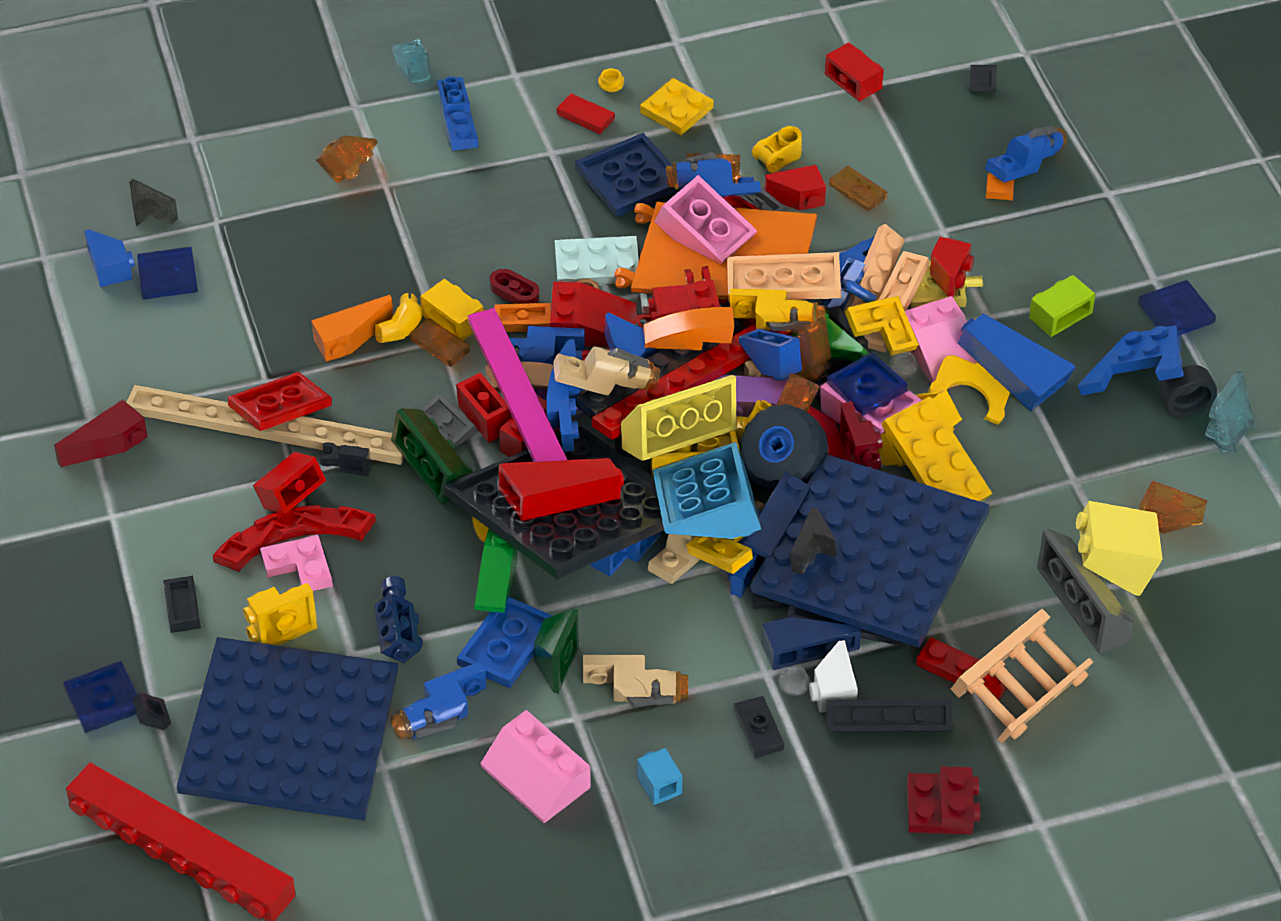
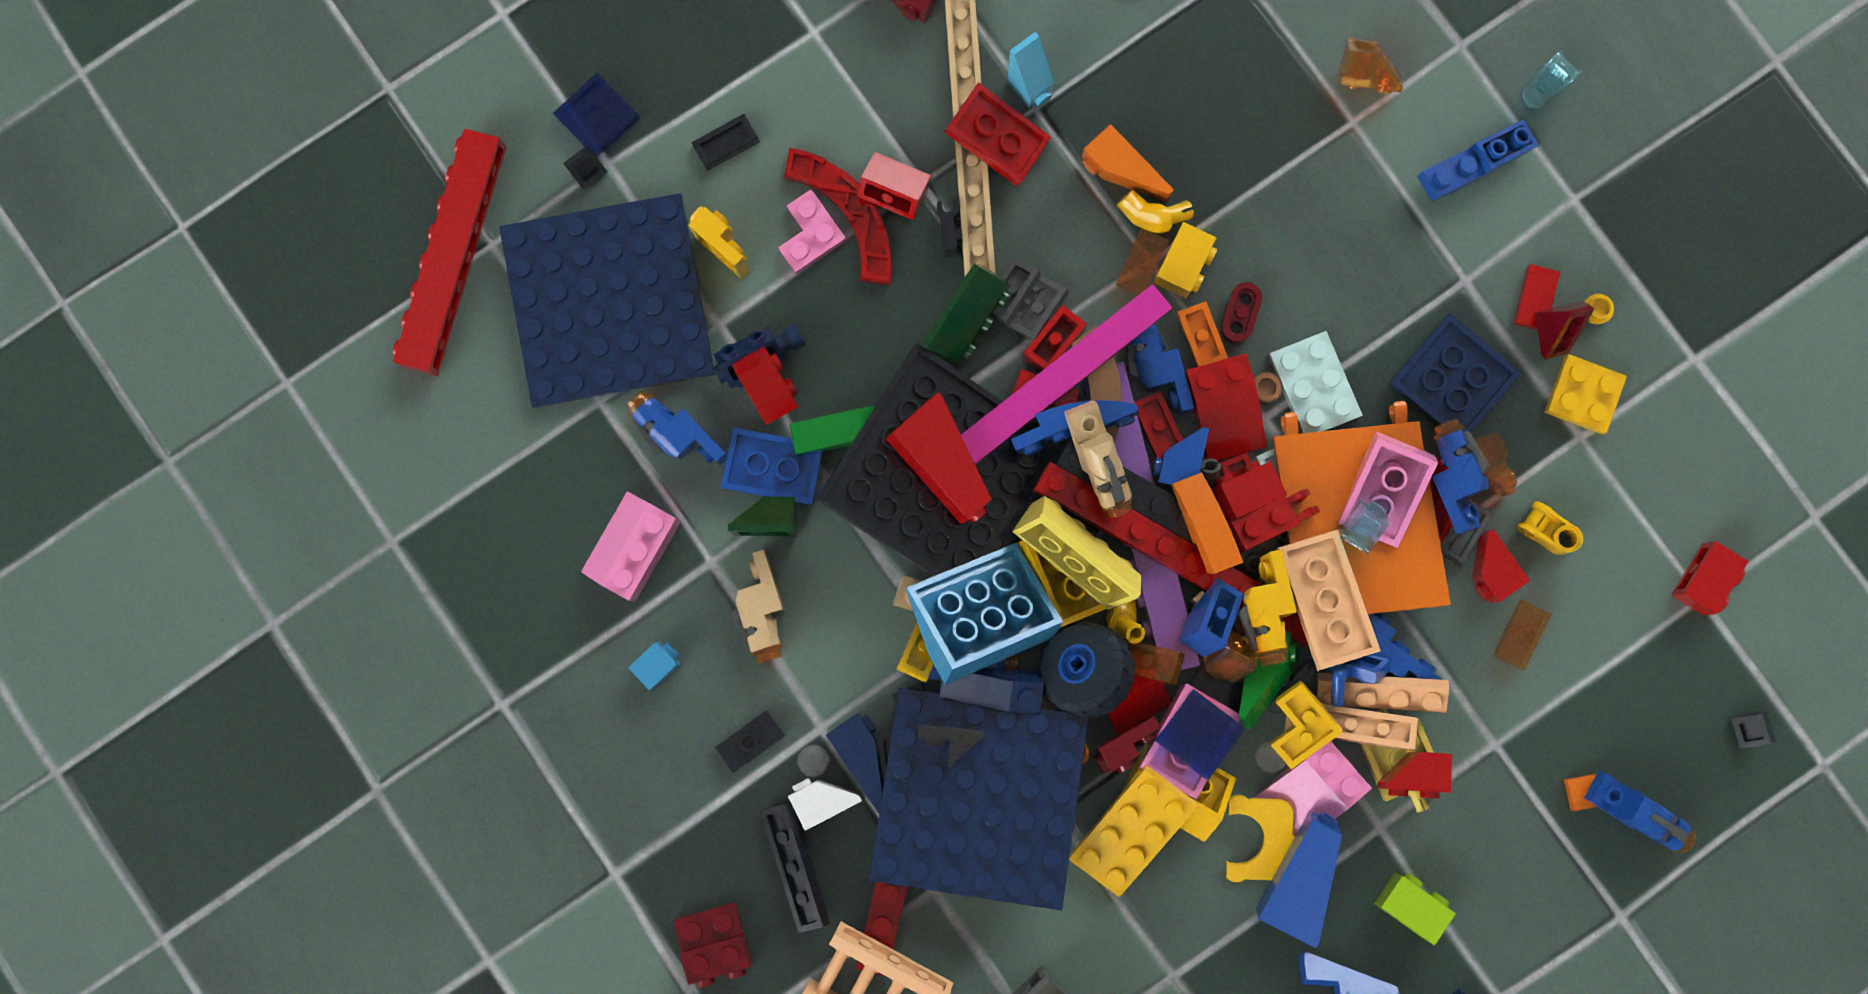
camera: 75 degrees right, 35 degrees up
none -> red brick [732,347,798,425]
none -> medium azure slope [1007,32,1054,110]
none -> clear light blue brick [1339,499,1390,554]
none -> dark red slope [1535,301,1594,360]

